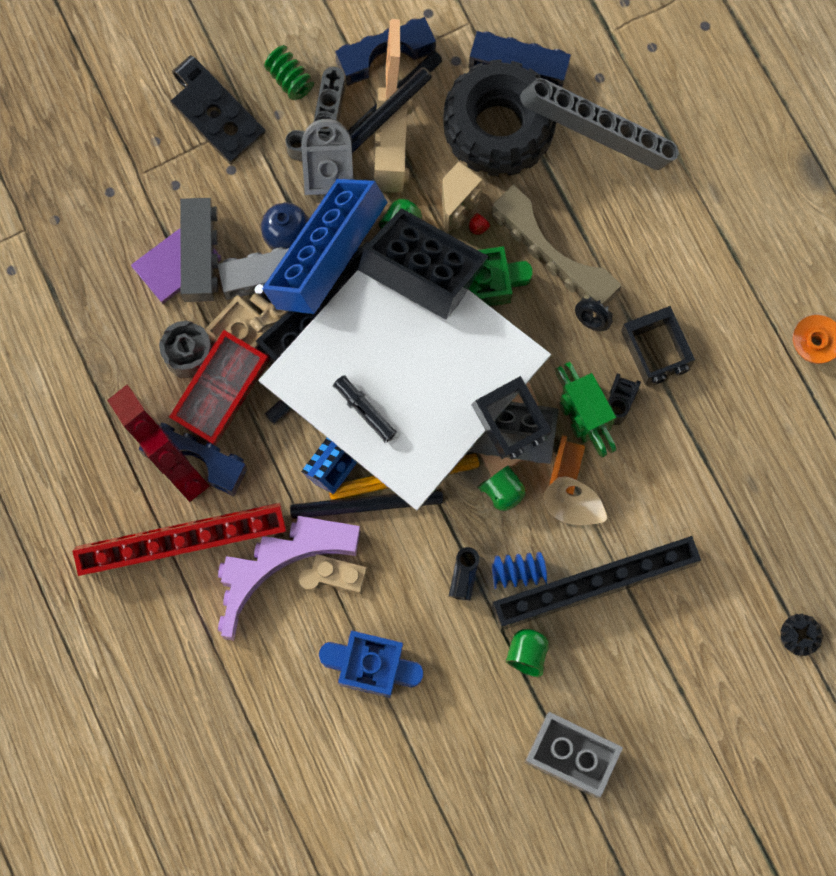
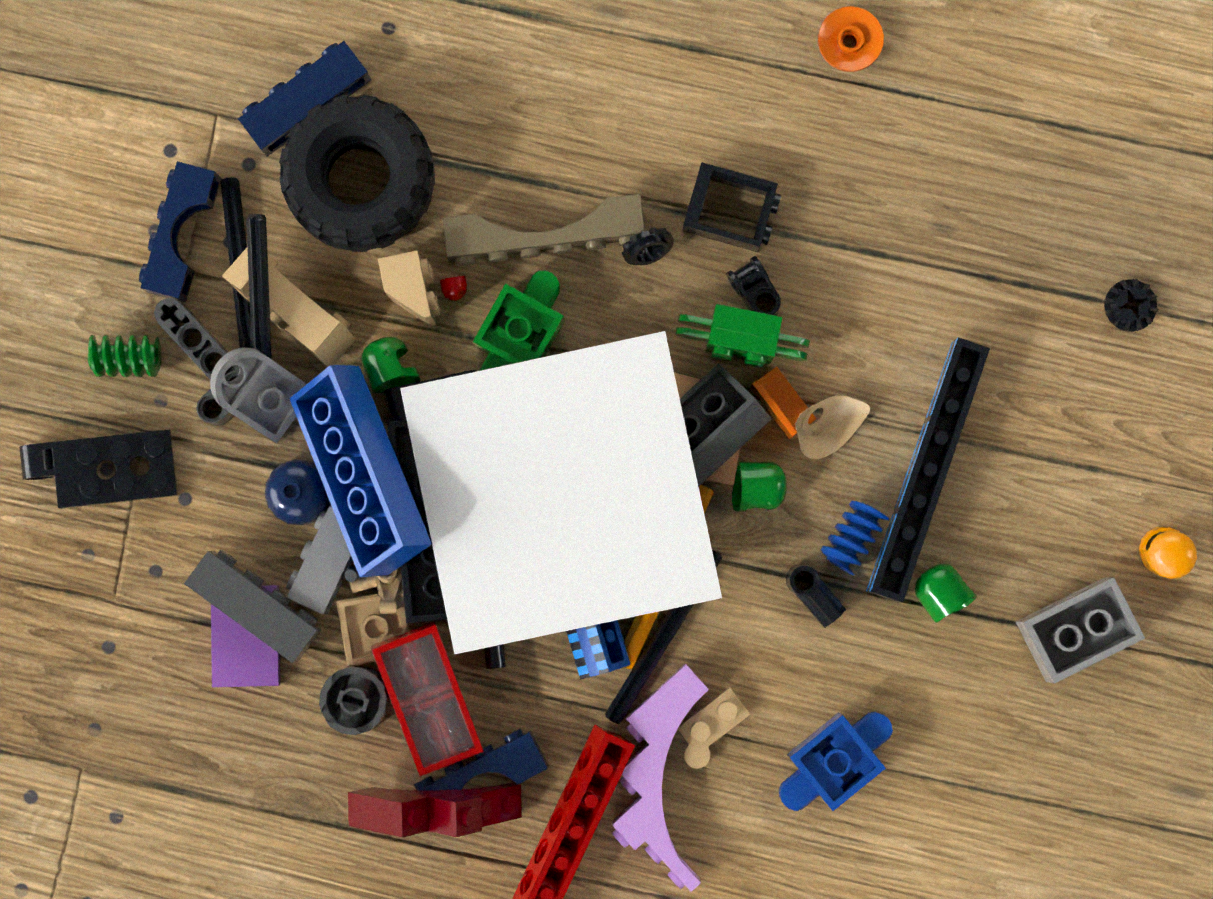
camera: 45 degrees left, 10 degrees up
black pin [333,375,397,443] -> none
black slope [358,208,488,320] -> none
light nougat tile [386,19,400,100] -> none
black window [471,376,552,460] -> none
dark grey beam [520,78,679,170] -> none
none -> light orange helmet [1139,527,1197,579]

